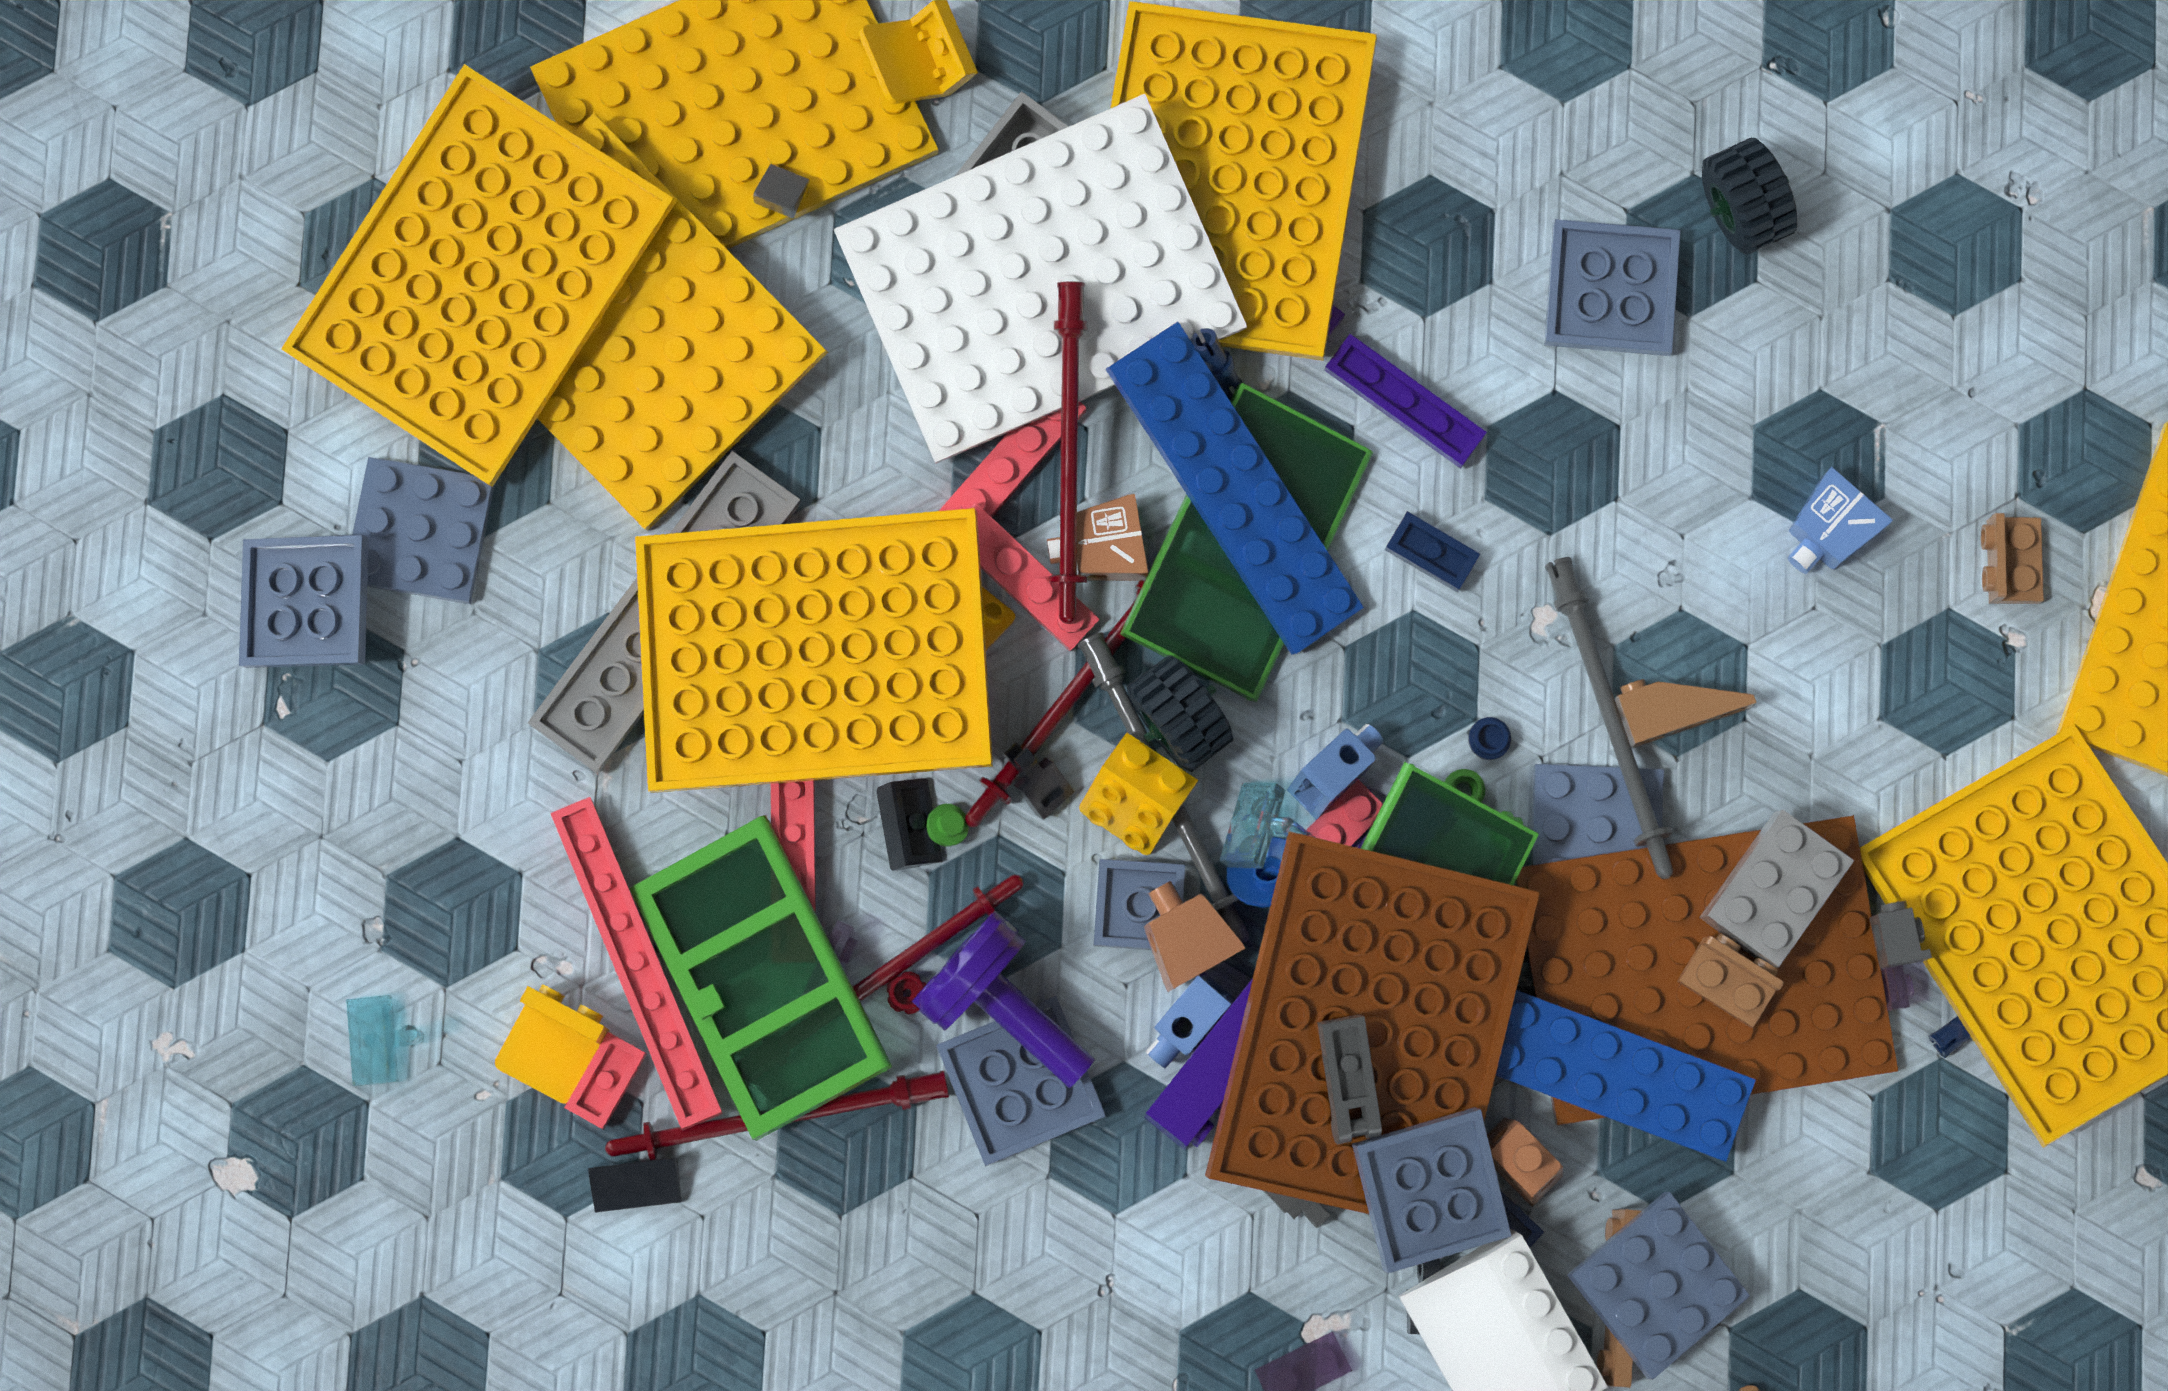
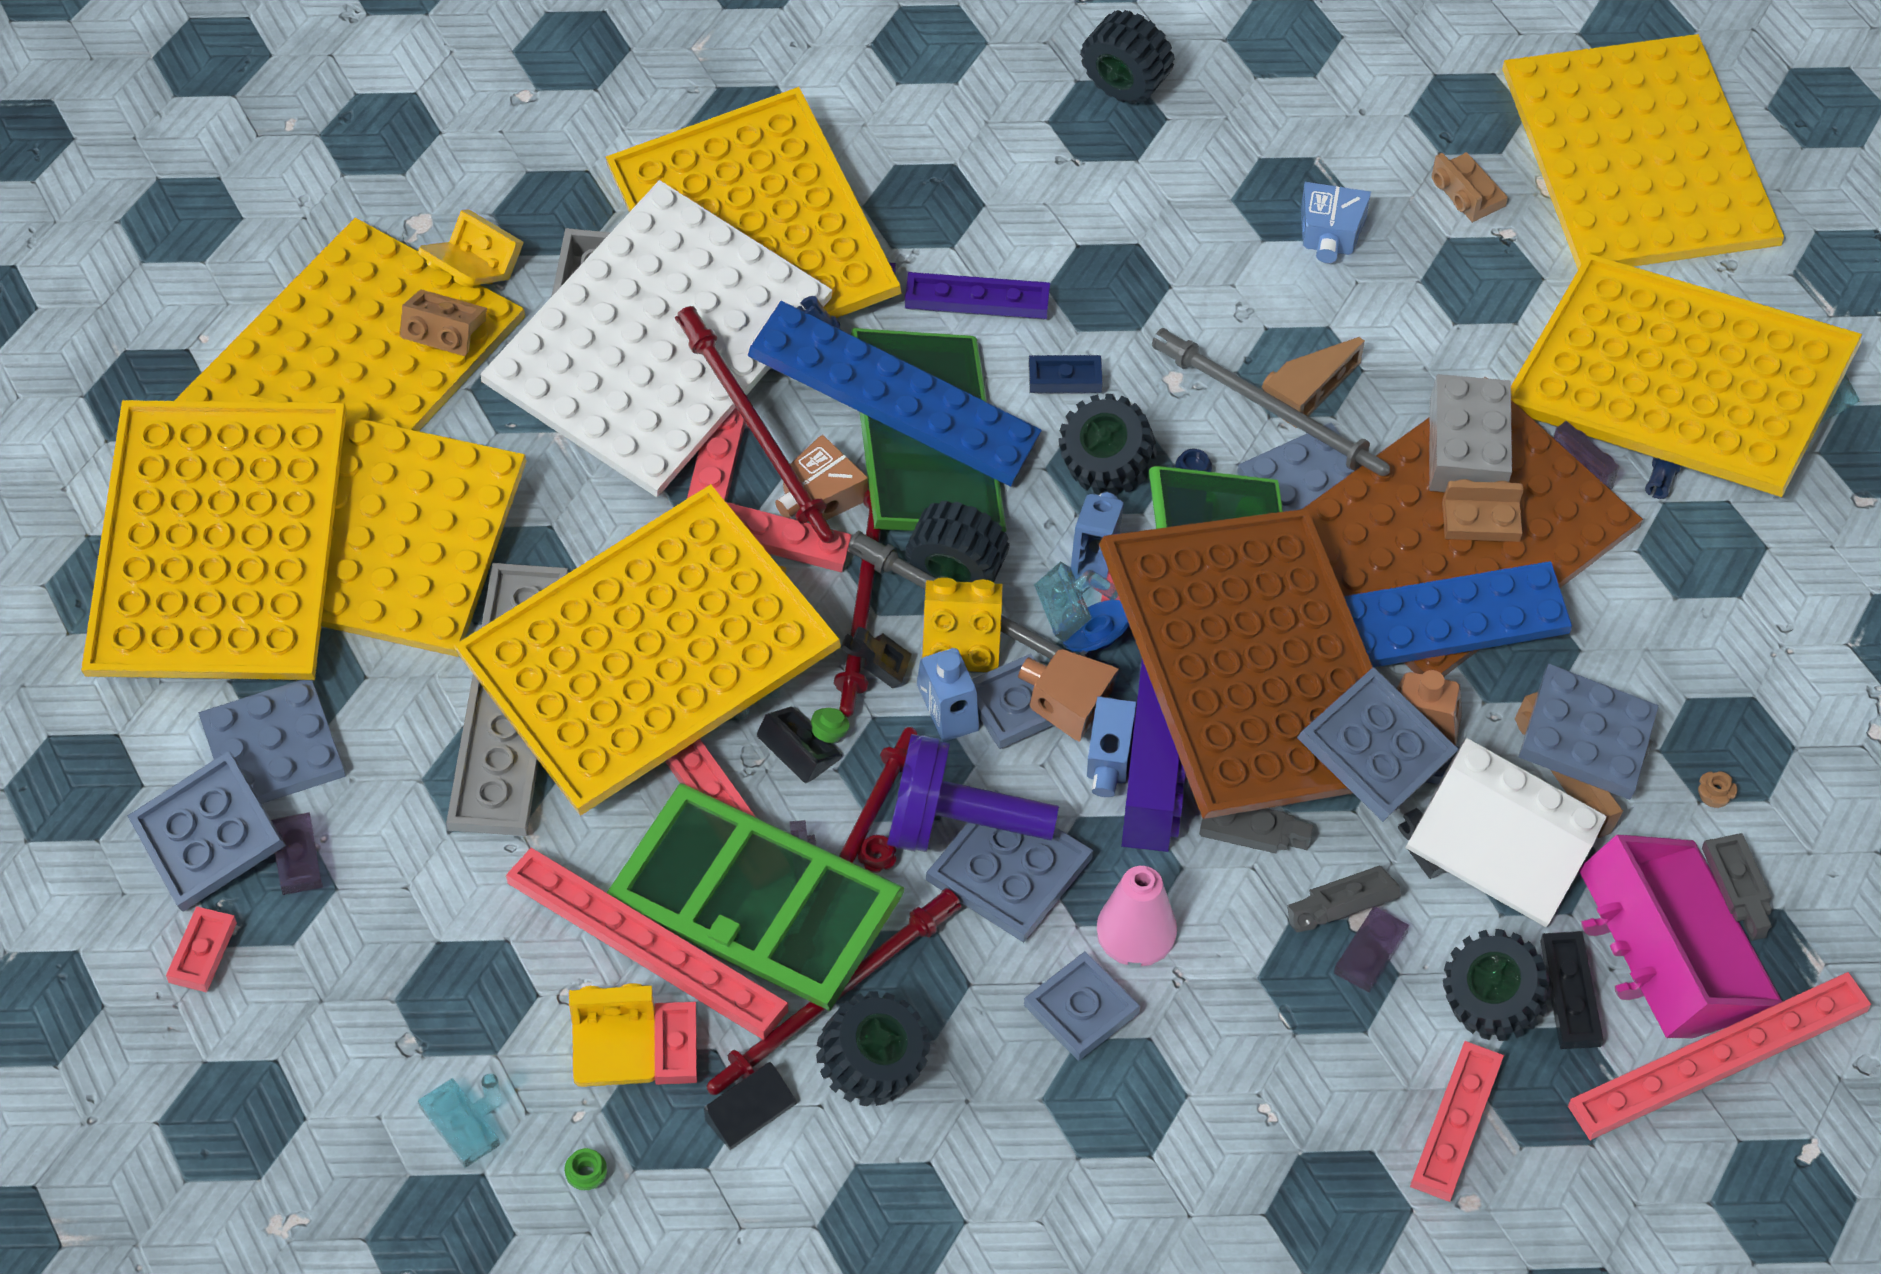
camera: 30 degrees left, 25 degrees down
dark grey slope [753,164,810,218] -> none
dark grey plate [1317,1014,1382,1145] -> none
sand blue plate [1544,219,1680,356] -> none
dark grey brick [1870,901,1932,969] -> none
none -> coral plate [166,906,237,992]
none -> clear purple plate [271,812,323,895]
none -> medium nougat bracket [400,289,487,356]
none -> bright green plate [564,1148,607,1190]
none -> black wheel [816,991,930,1106]
none -> medium blue torso [917,648,979,742]
none -> sand blue plate [1024,951,1140,1061]
none -> black wheel [1058,394,1157,495]
none -> bright pink cone [1097,866,1177,966]
none -> dark grey hinge [1287,865,1401,932]

